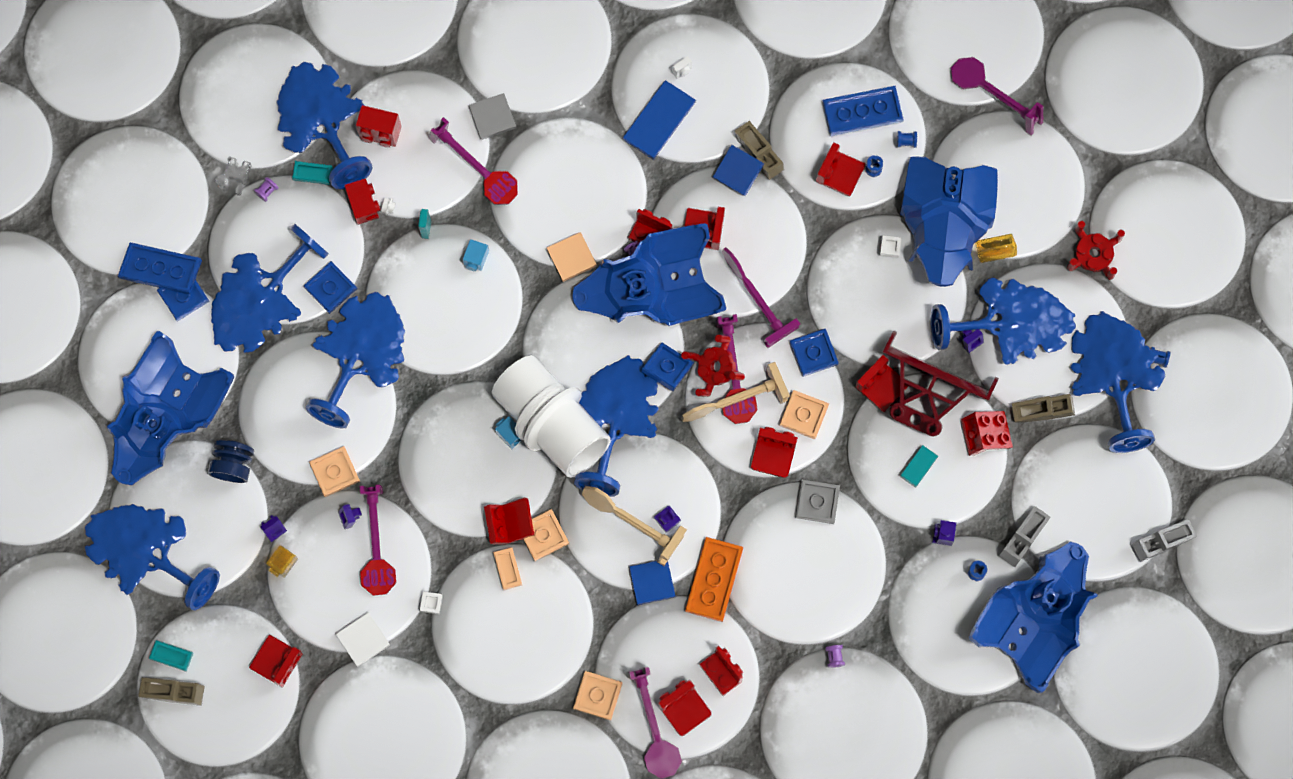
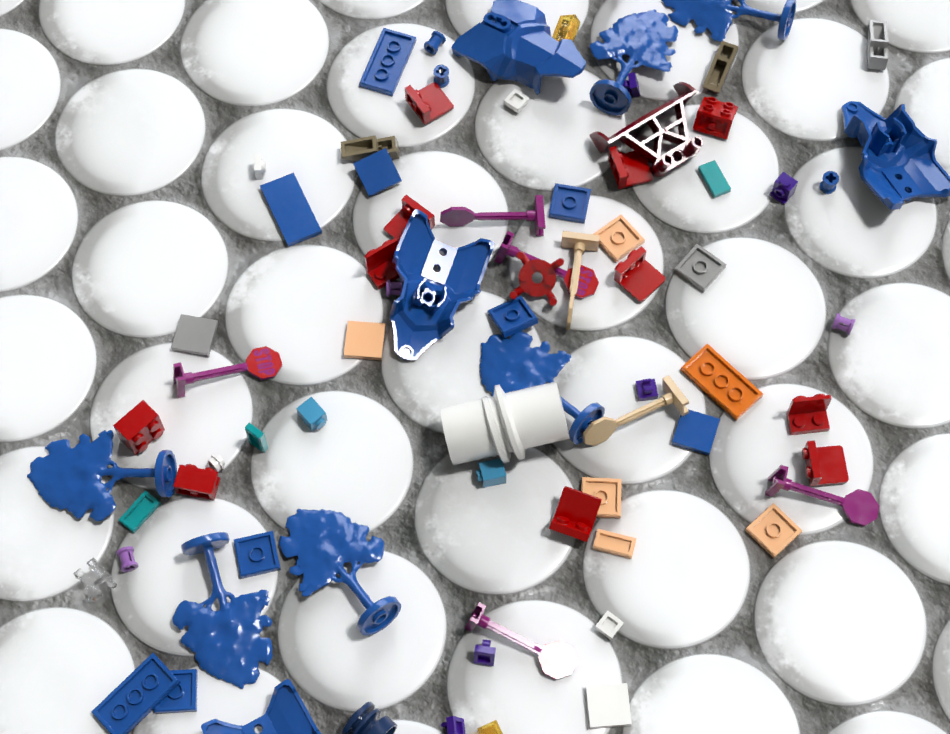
camera: 60 degrees left, 10 degrees down
light nougat tile [309,446,360,497] -> none
light grey slope [1000,506,1051,567] -> none

